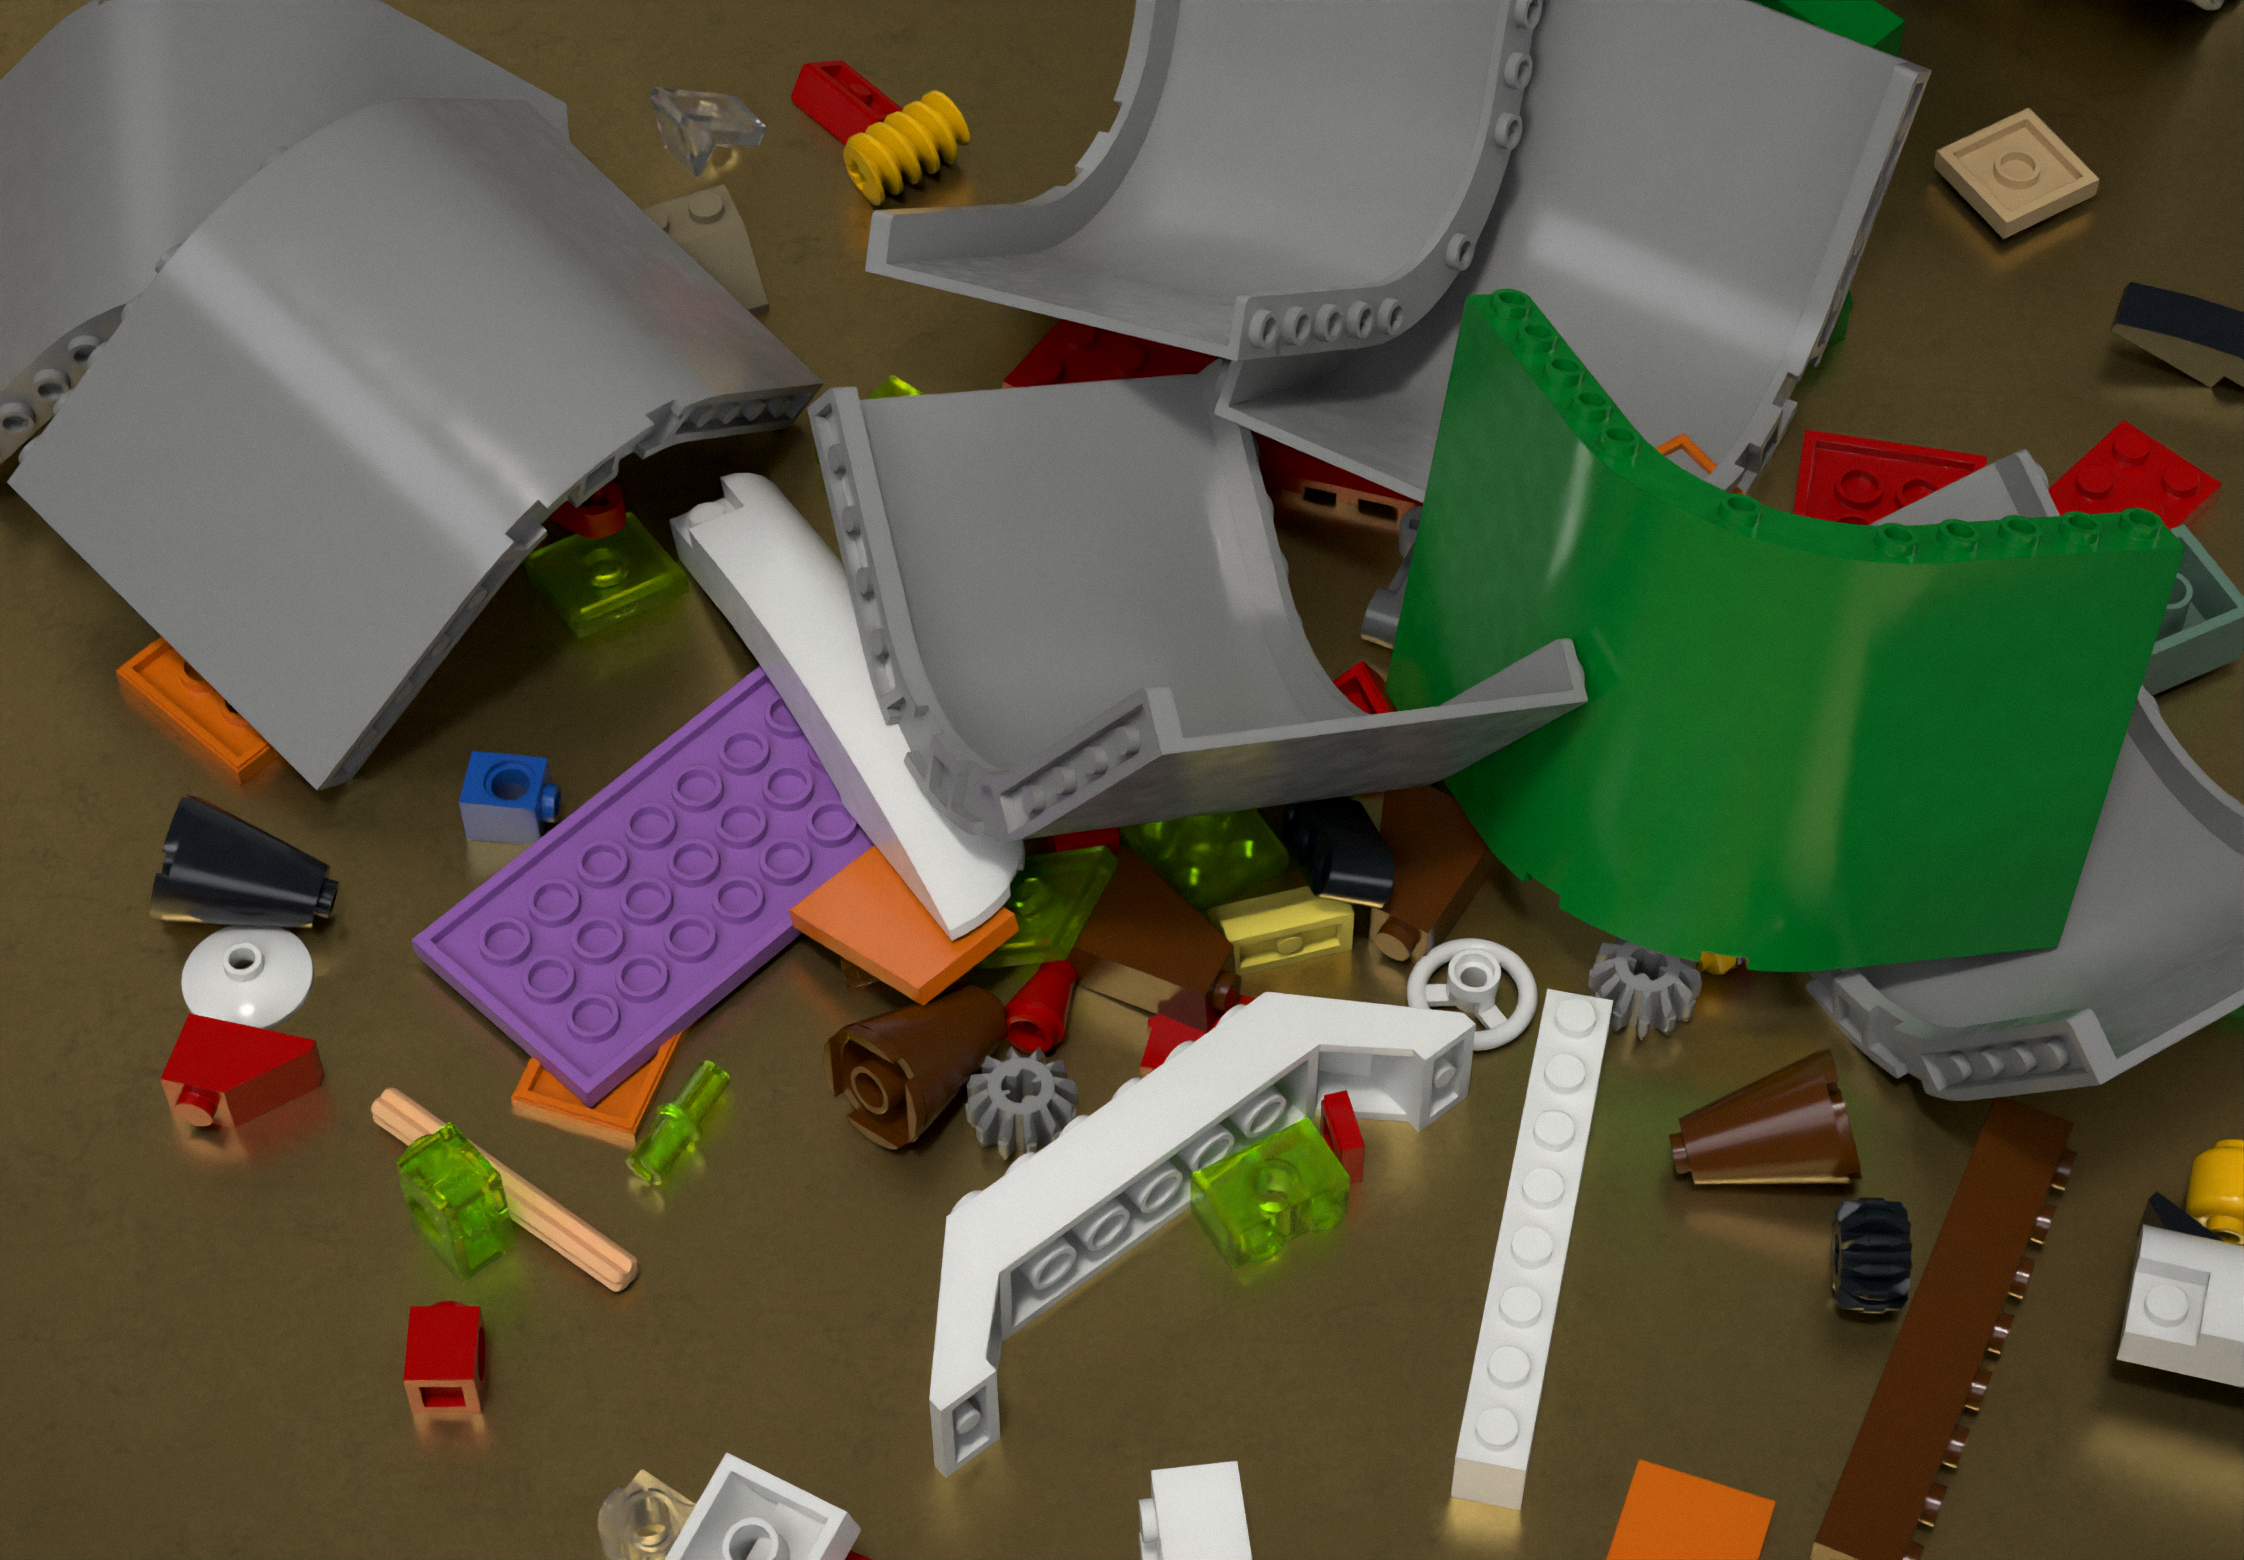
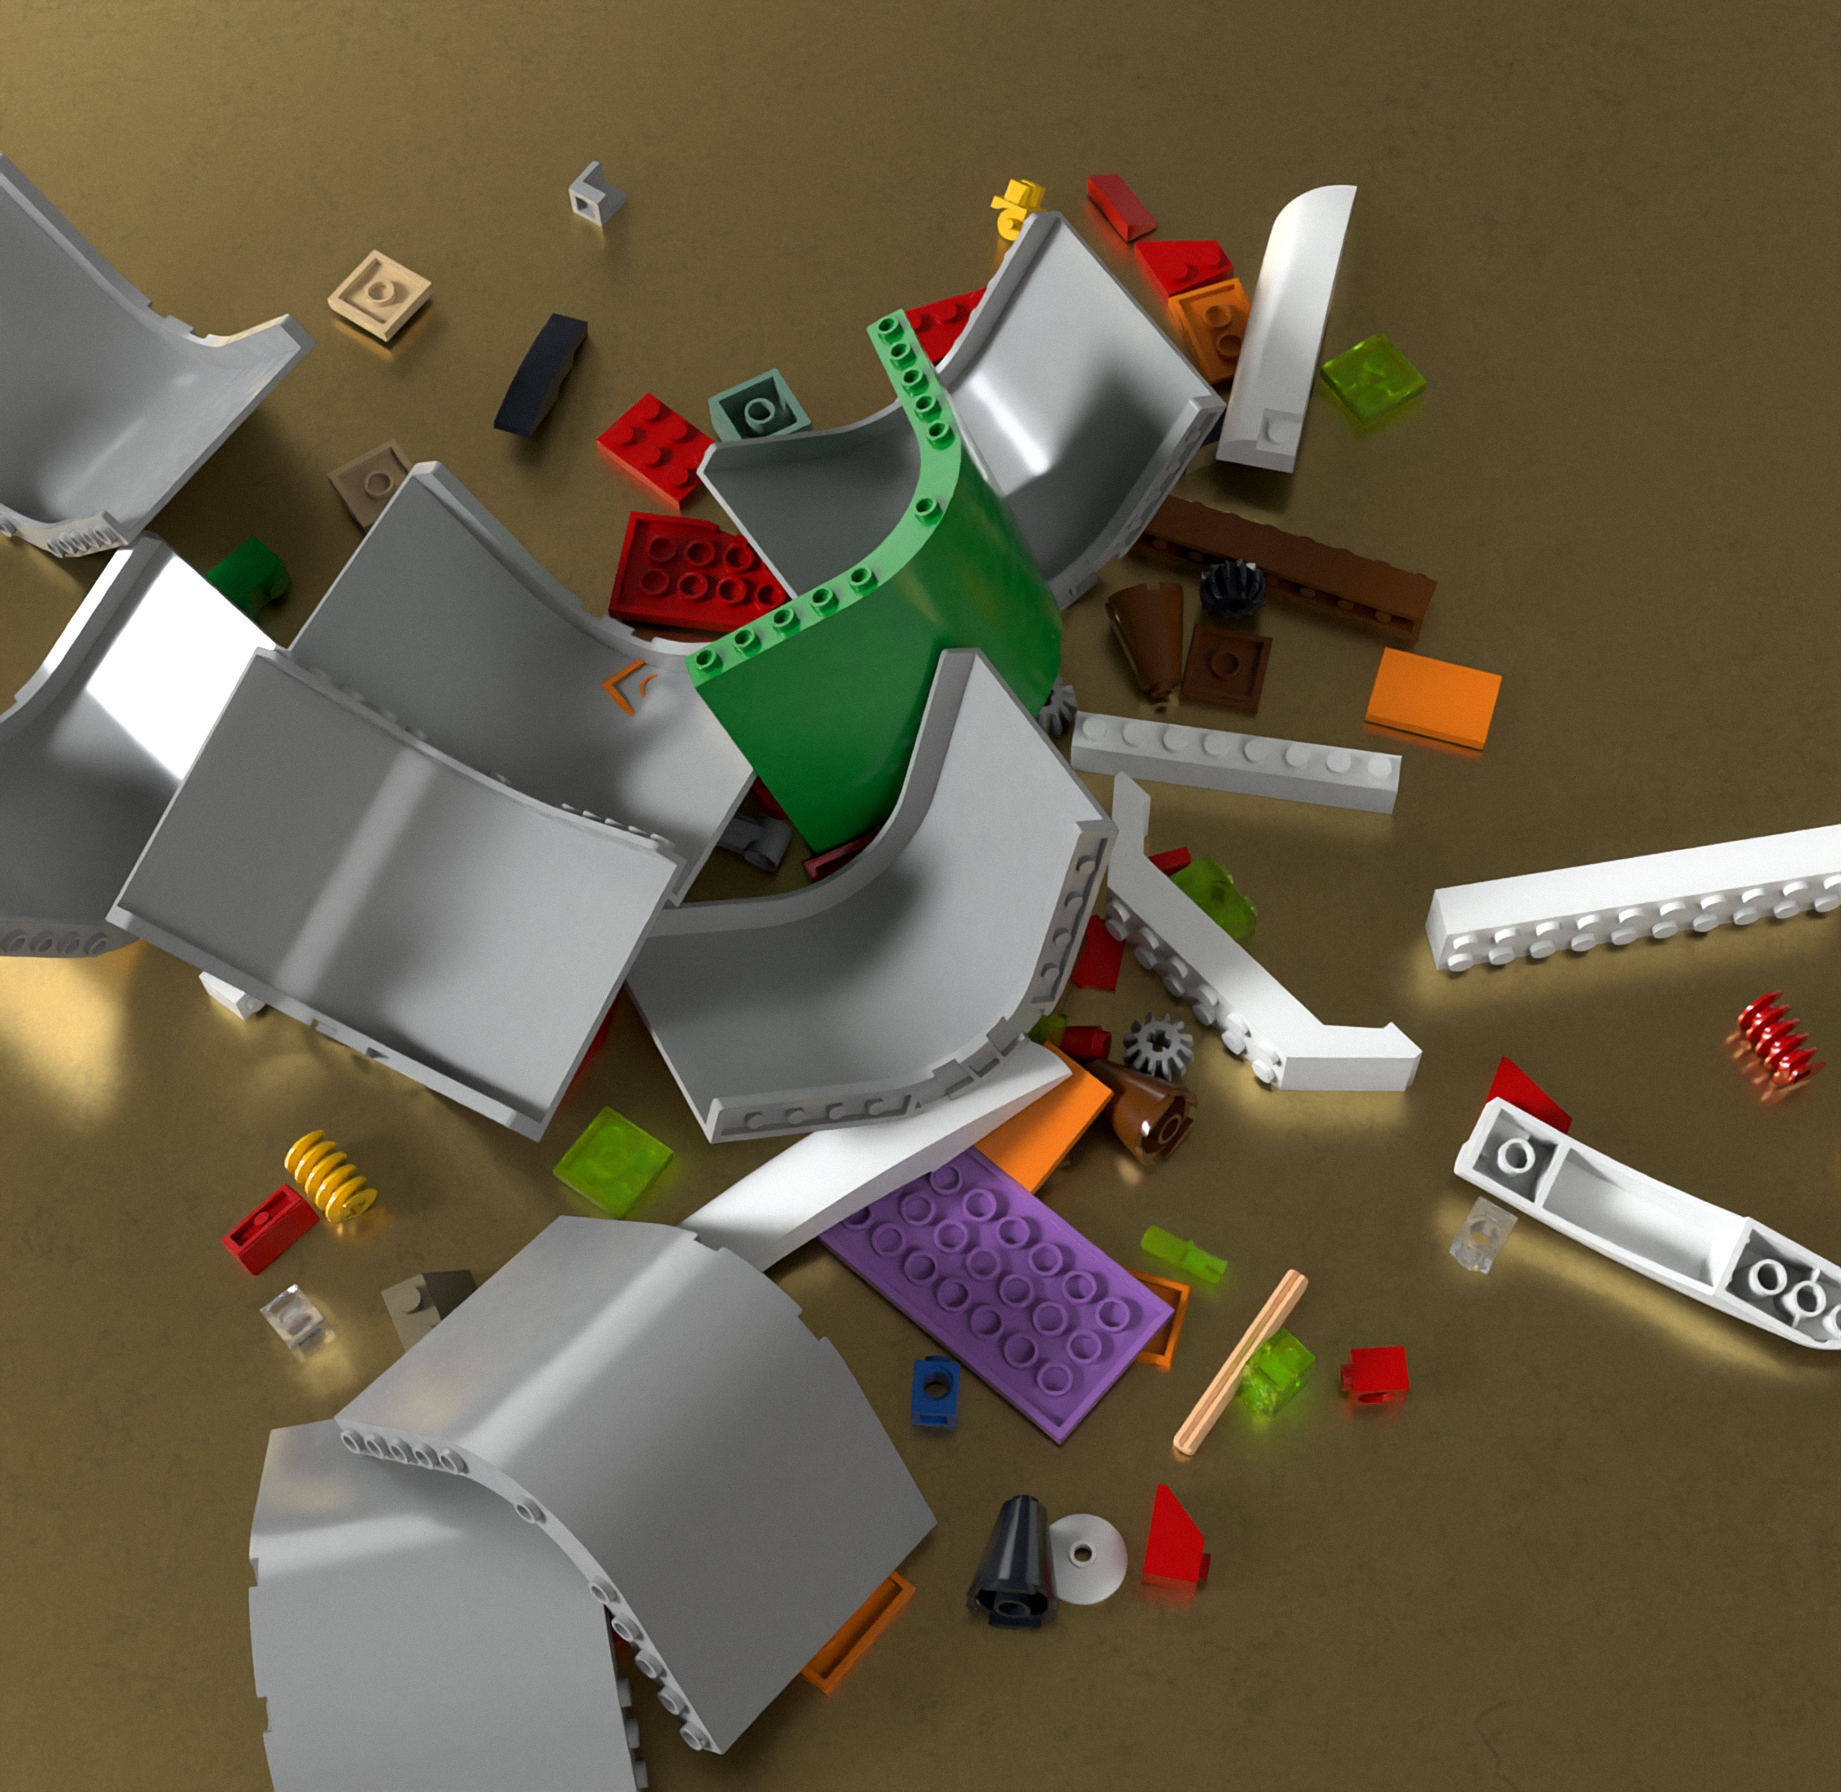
camera: 90 degrees left, 10 degrees up
none -> reddish brown tile [1179,624,1273,712]

